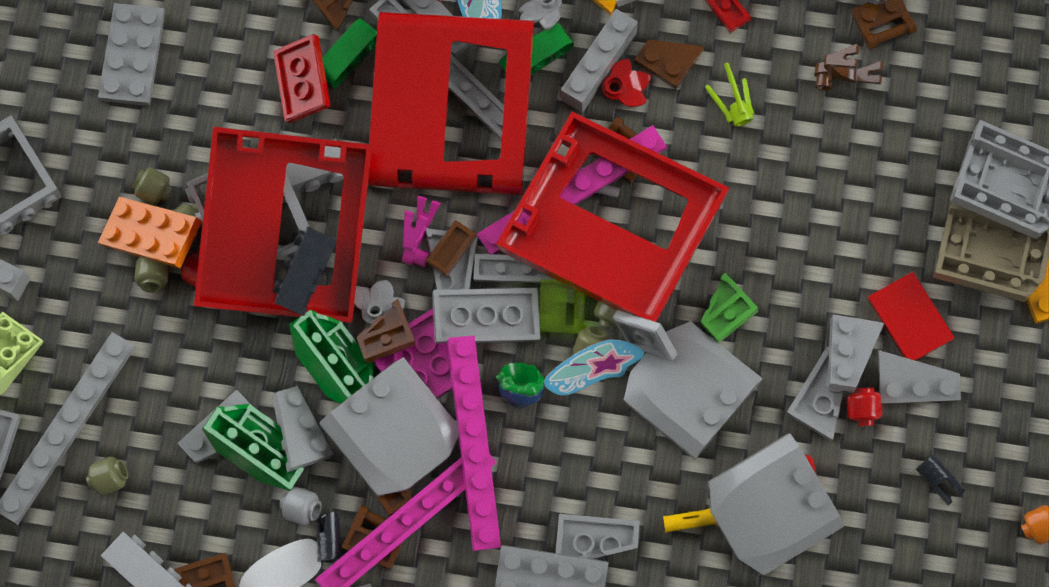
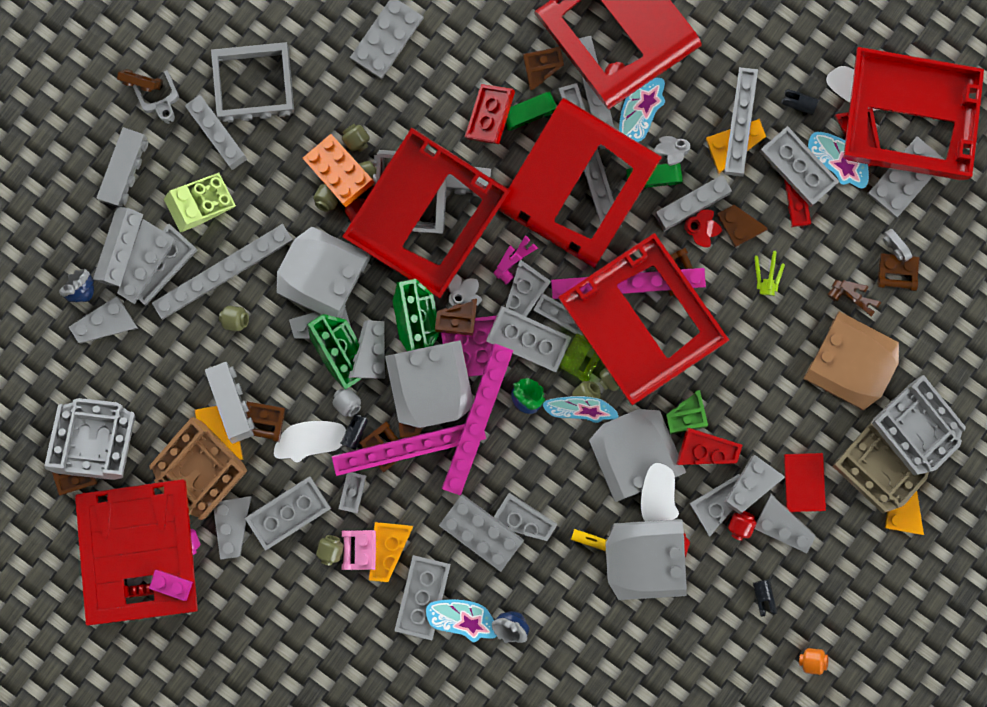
camera: 25 degrees right, 10 degrees up
black wedge [272,226,337,316] -> none
reddish brown tile [425,220,477,278] -> none
light grey tile [613,310,678,361] -> none
none -> light grey wedge [277,226,372,318]
none -> white sticker [641,463,679,522]
none -> red wing [676,428,742,465]
none -> medium nougat wedge [803,311,899,410]

